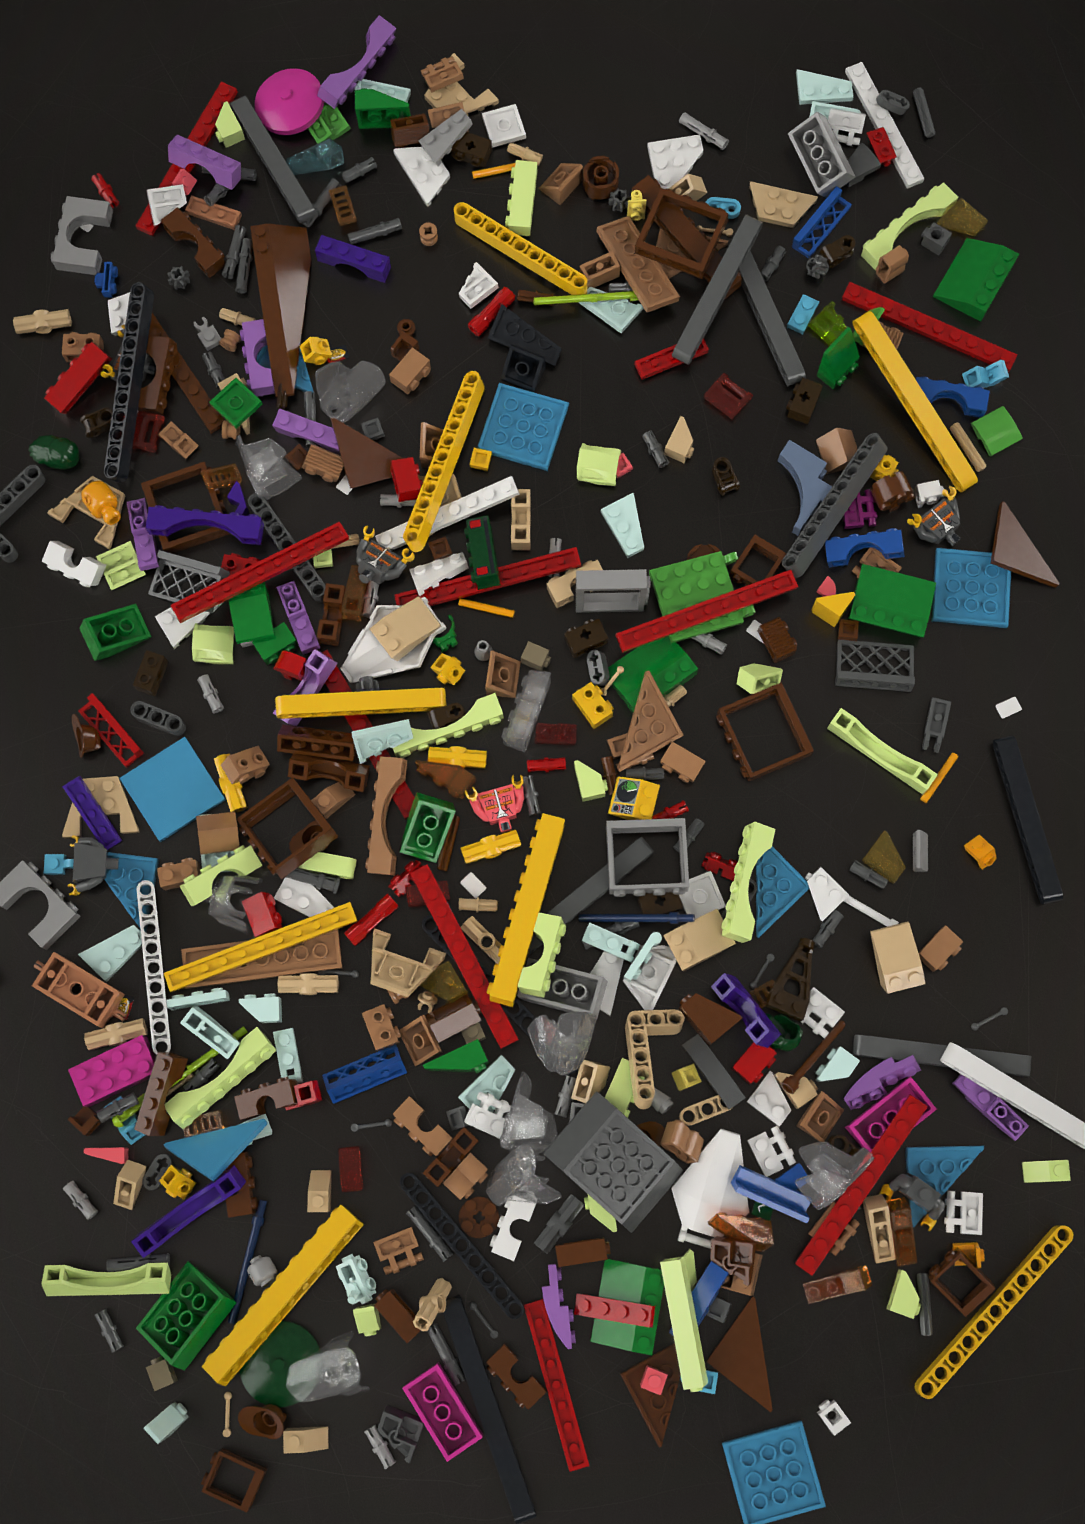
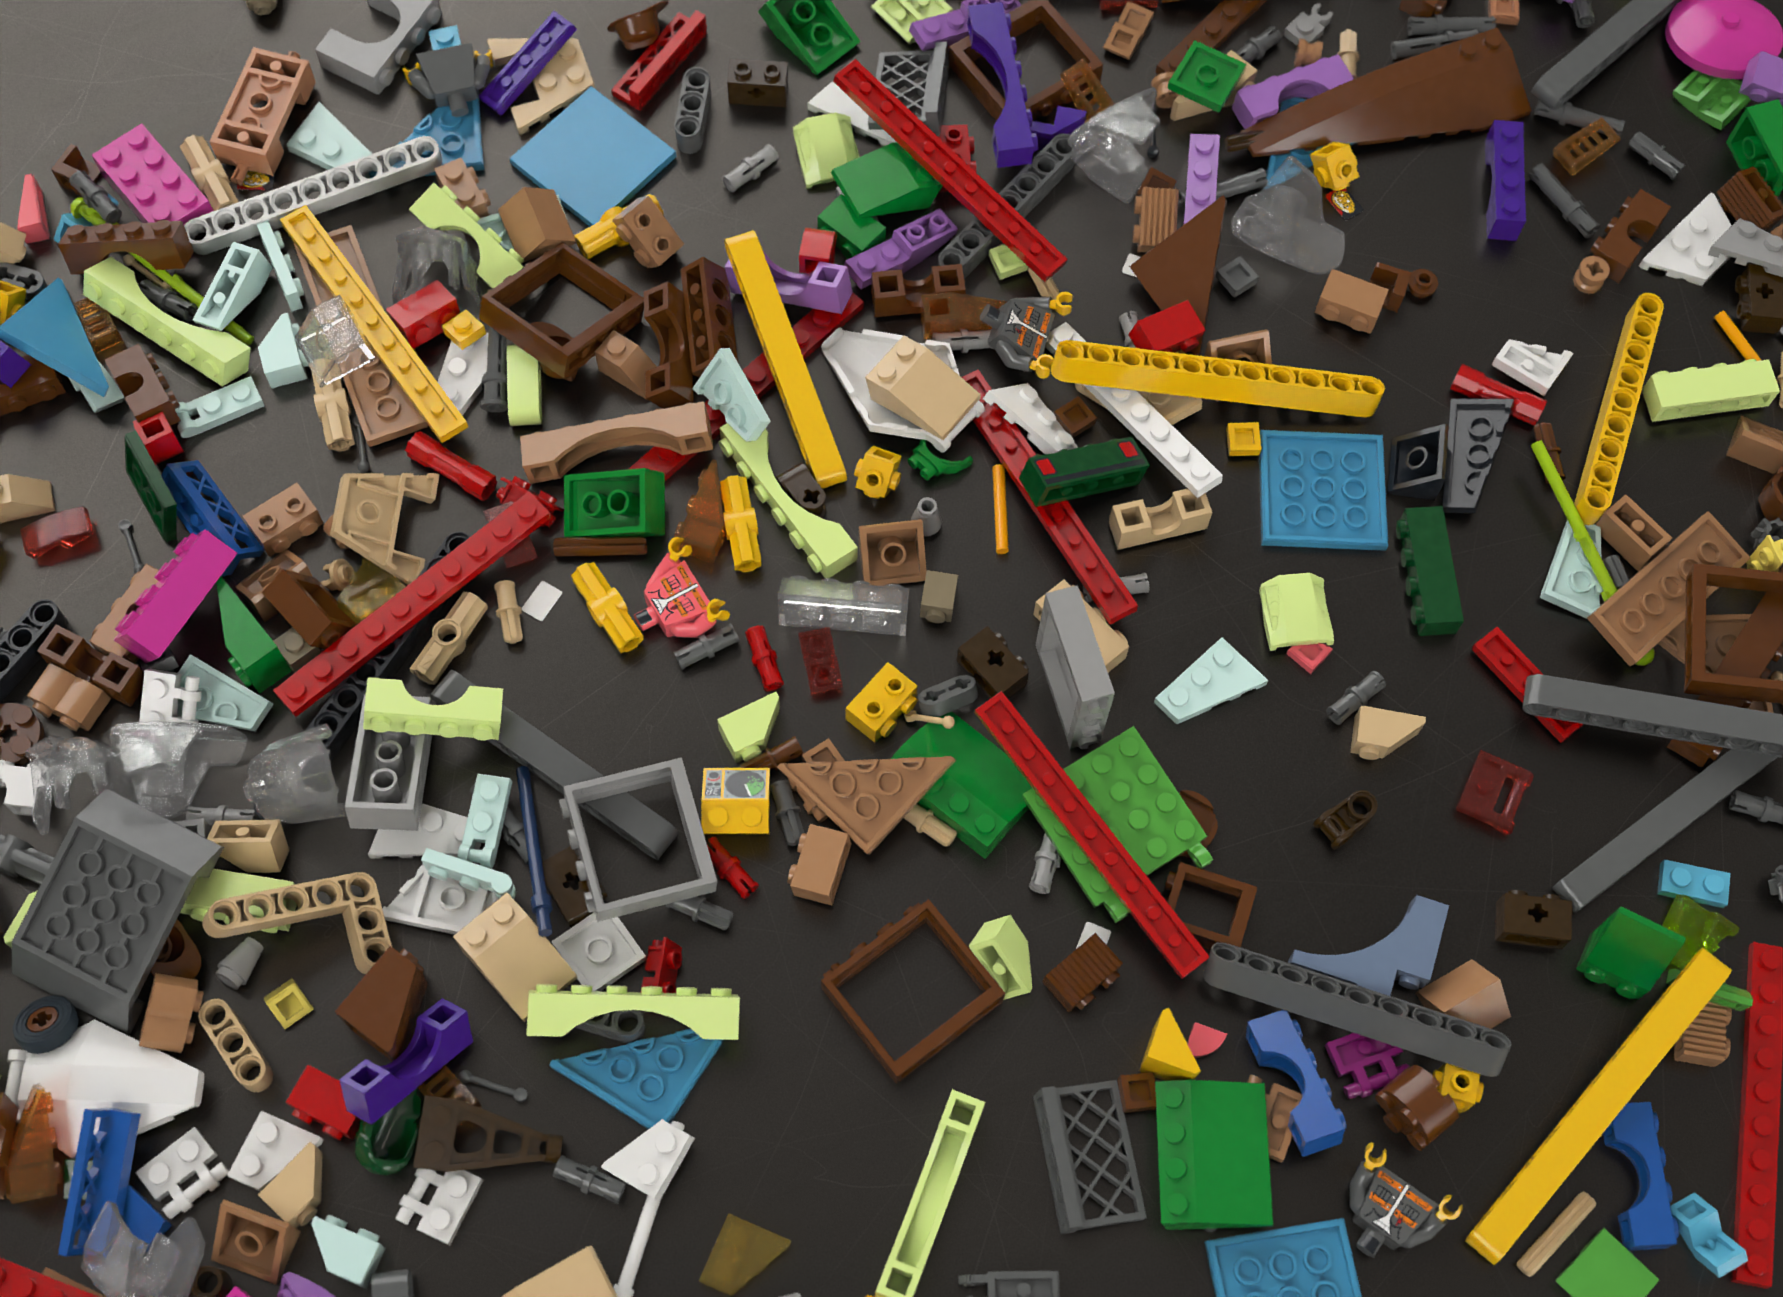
camera: 70 degrees right, 10 degrees down
clear light blue slope [286,138,344,175] -> none
dark grey gear [355,676,380,692] -> none
yellow brick [487,813,565,1007] -> none
dark grey slope [682,1034,746,1110] -> none
reddish brown piece [781,1021,846,1094] -> none
dark grey axle [849,860,888,889] -> none
white brick [914,480,944,508] -> none
none -> black bush [12,995,79,1054]
none -> dark pink brick [114,529,237,663]
none -> dark green tile [124,431,177,542]
none -> clear slope [295,294,376,388]
none -> yellow plate [442,310,487,350]
none -> dark green brick [1396,506,1464,636]
none -> reddish brown arch [1589,189,1671,283]

